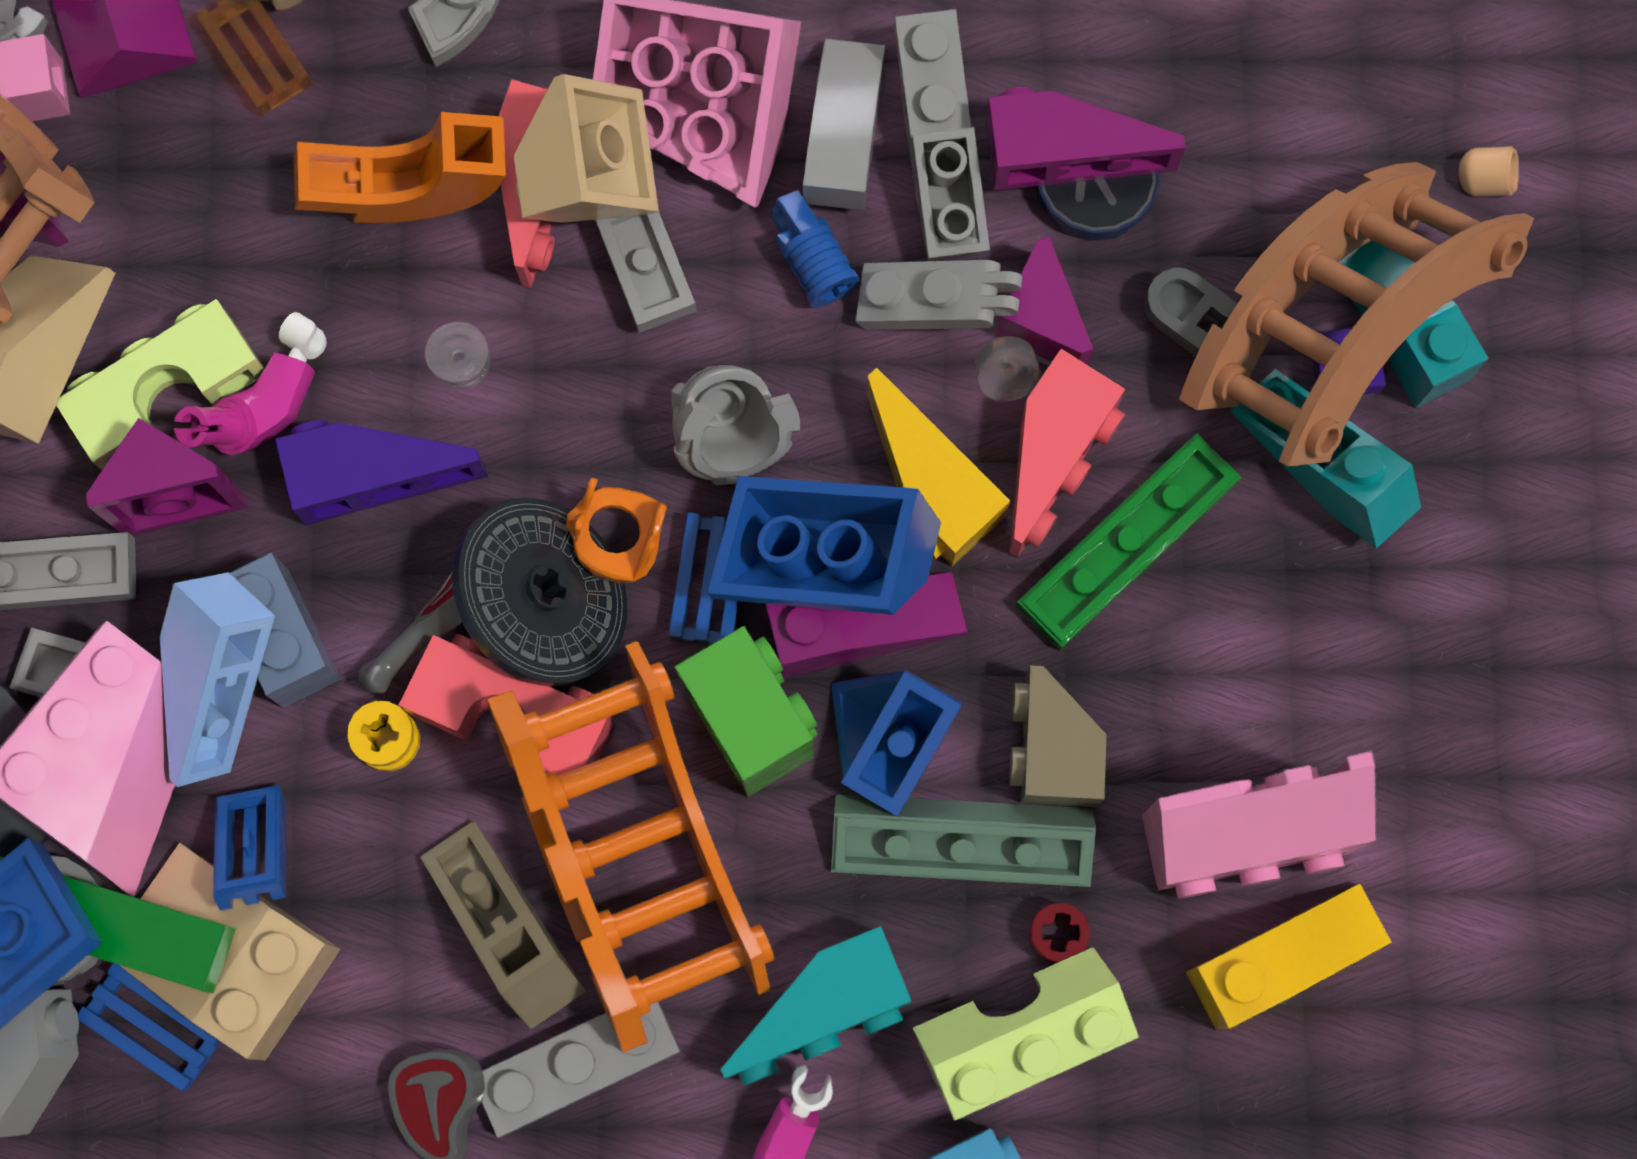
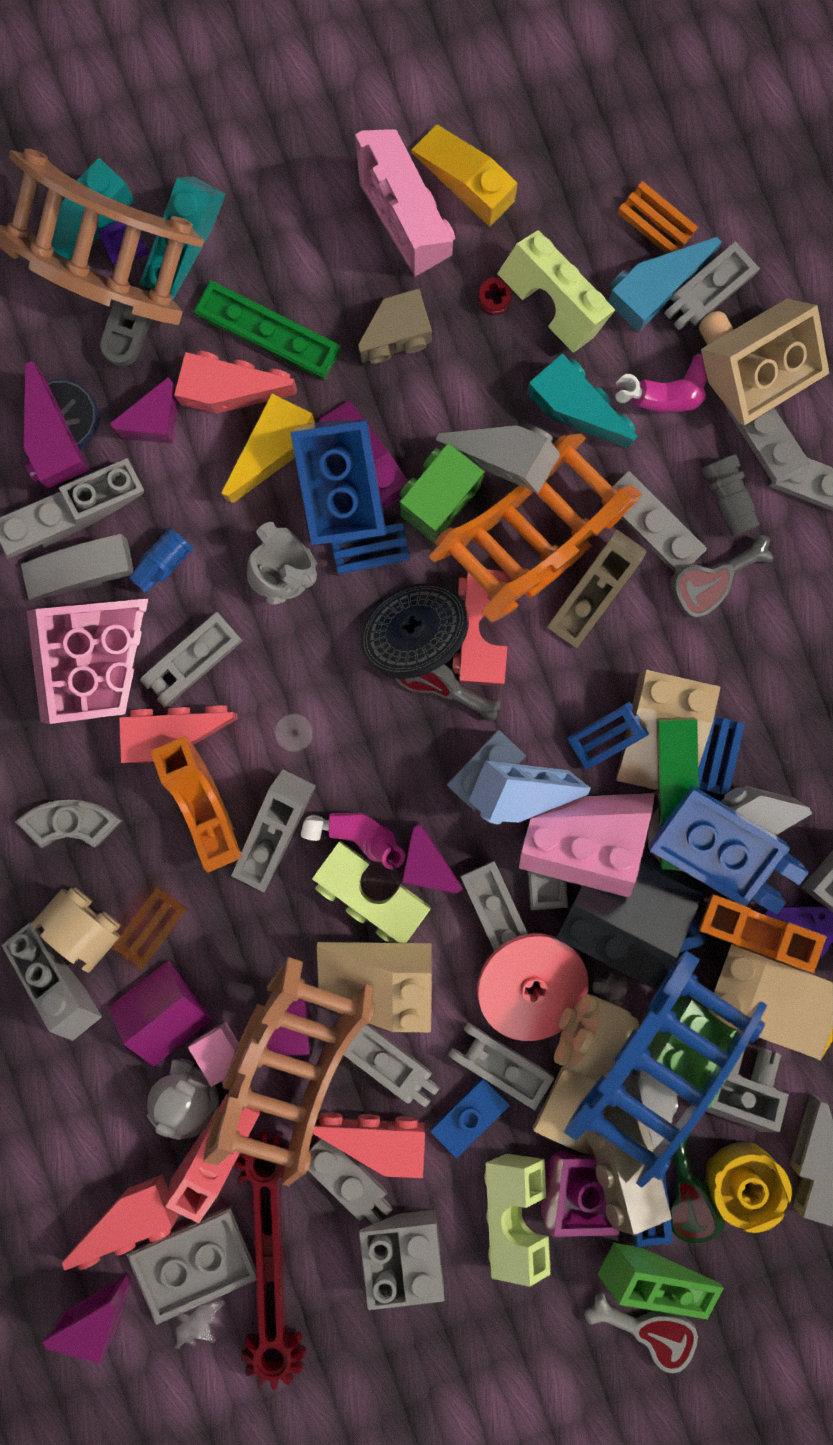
camera: 110 degrees left, 10 degrees up
dark purple slope [275,420,488,525] -> none
yellow wheel [347,701,421,772] -> none
tan slope [514,74,659,223] -> none
orange piece [566,477,667,584] -> none
blue slope [831,670,963,816] -> none
sand green slope [831,794,1096,887] -> none
light grey hinge [855,260,1023,330] -> none
clear tile [974,336,1040,402] -> none
none -> light grey slope [231,769,316,892]
none -> light grey slope [436,425,560,493]

